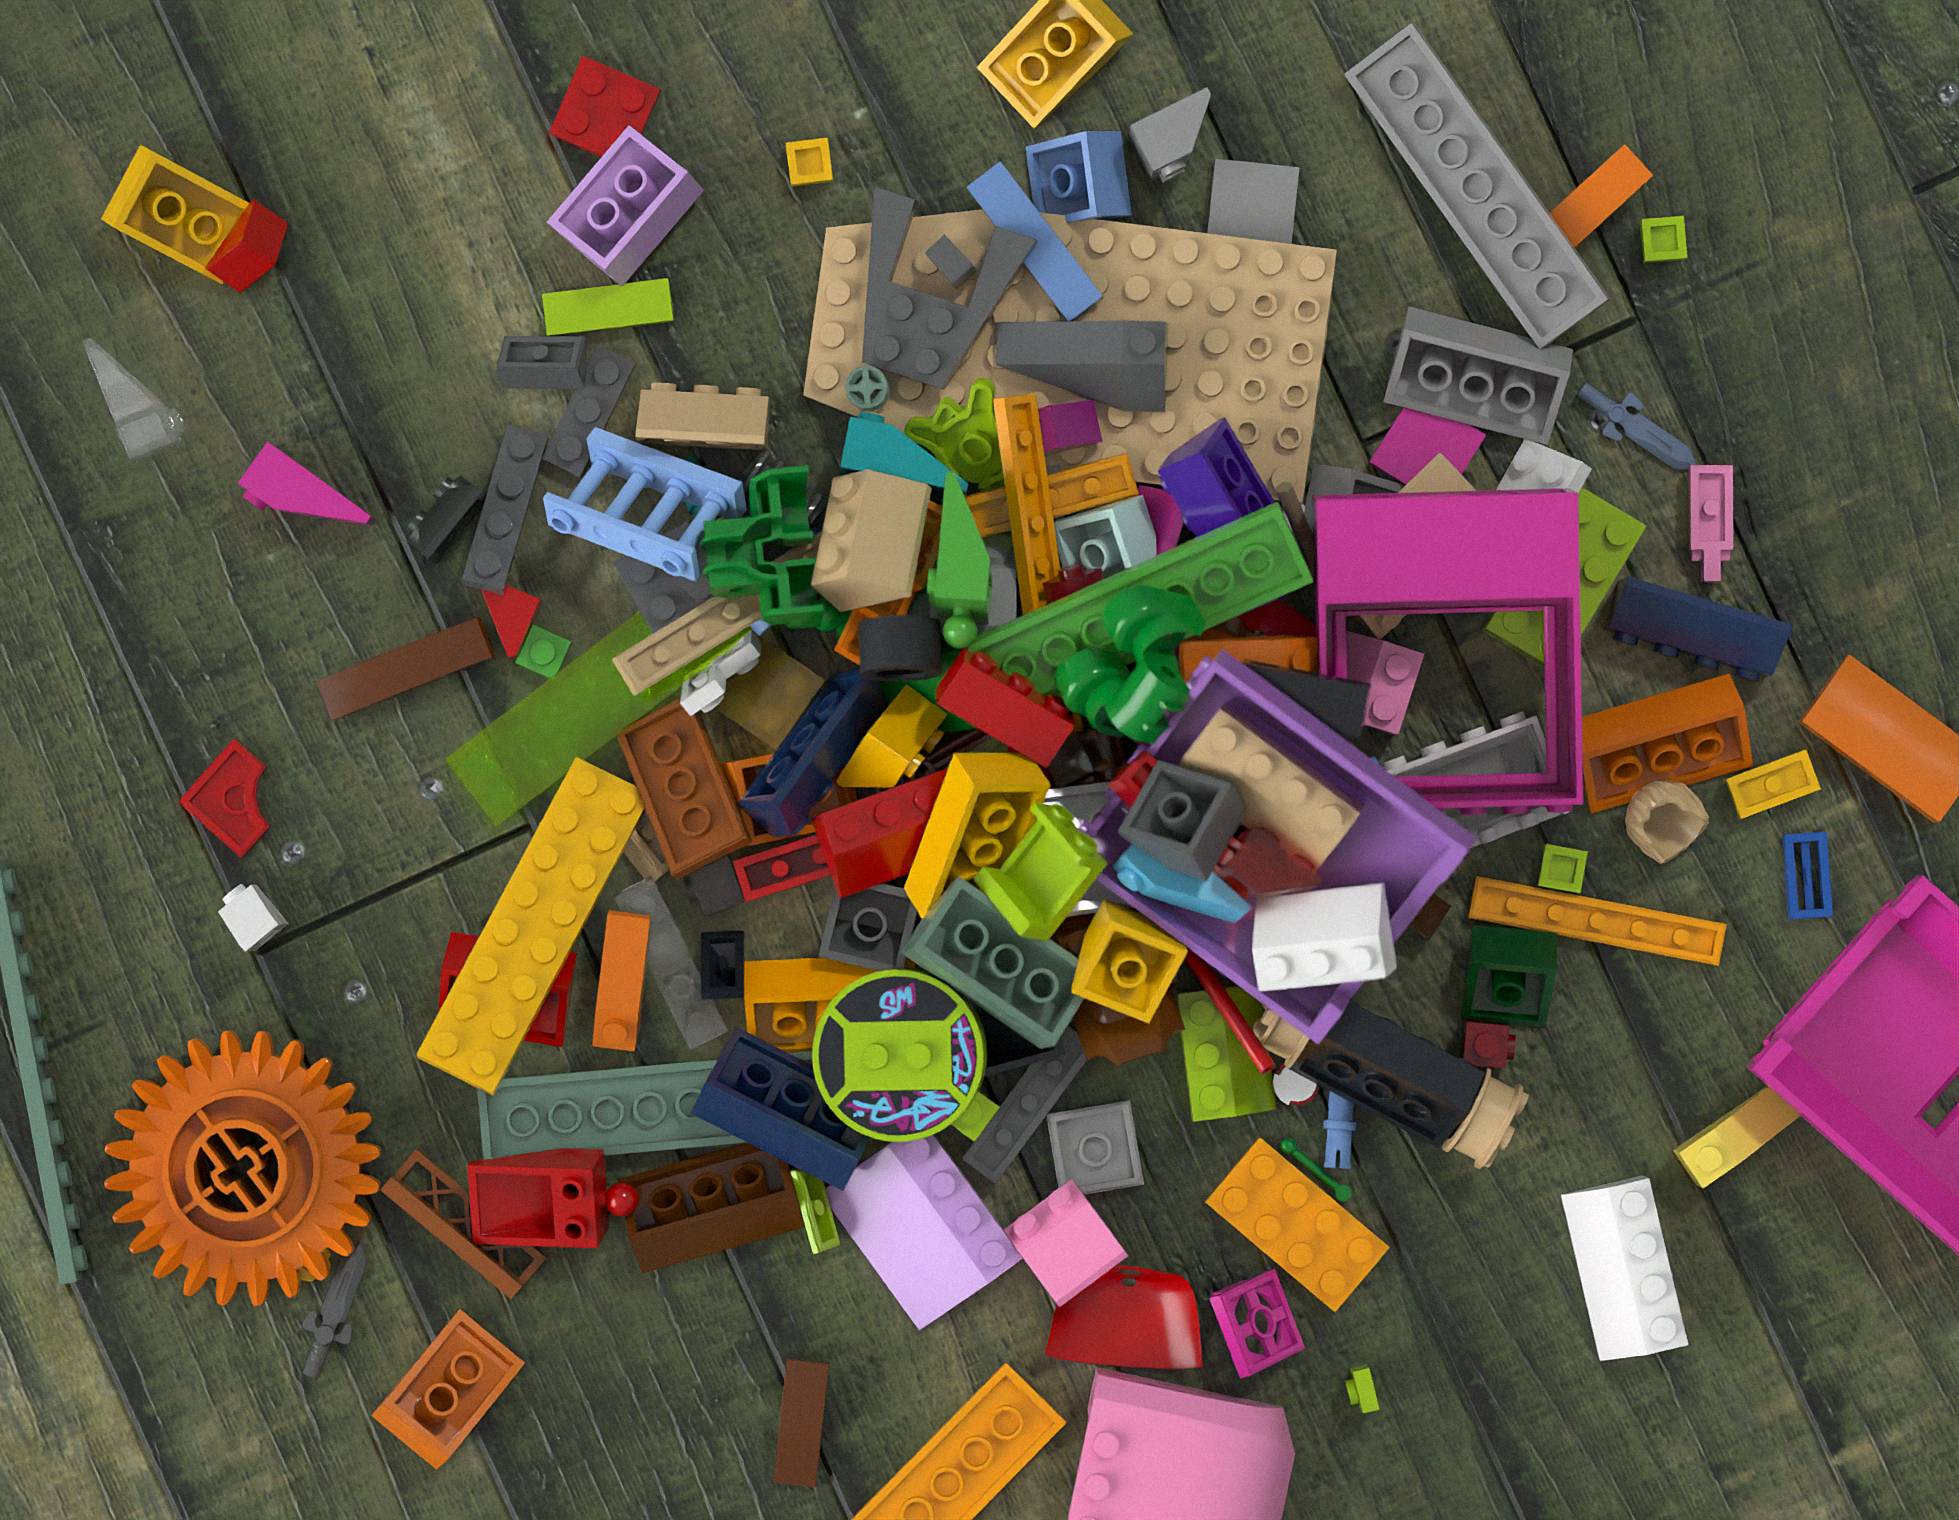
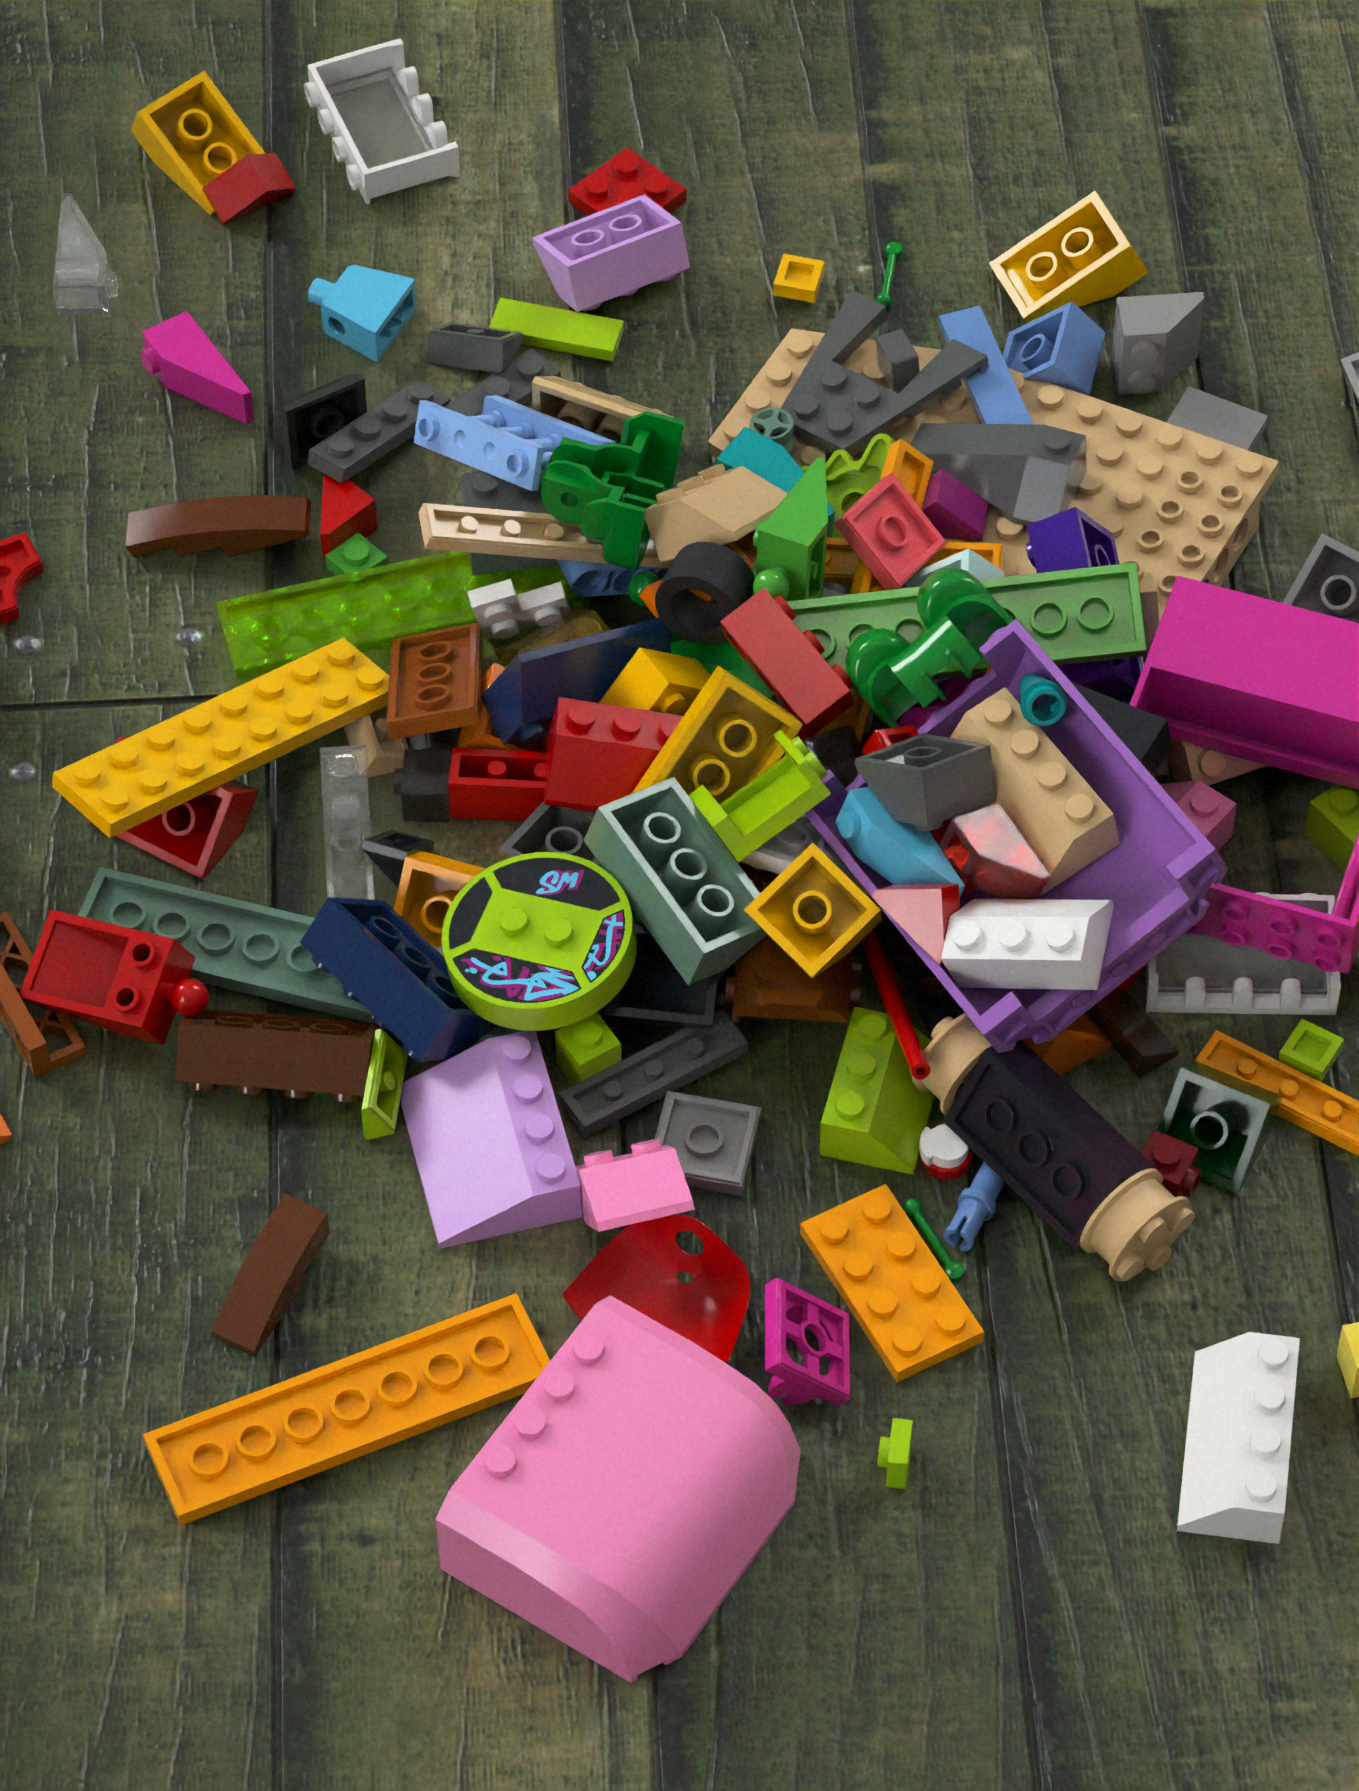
camera: 25 degrees right, 35 degrees down
orange slope [592,910,651,1052] -> none
none -> window [304,38,460,205]
none -> medium azure torso [308,265,417,362]
none -> coral tile [833,472,947,590]
none -> slope [871,883,960,964]
none -> green hinge [875,242,902,309]
none -> teal cone [1018,673,1067,726]

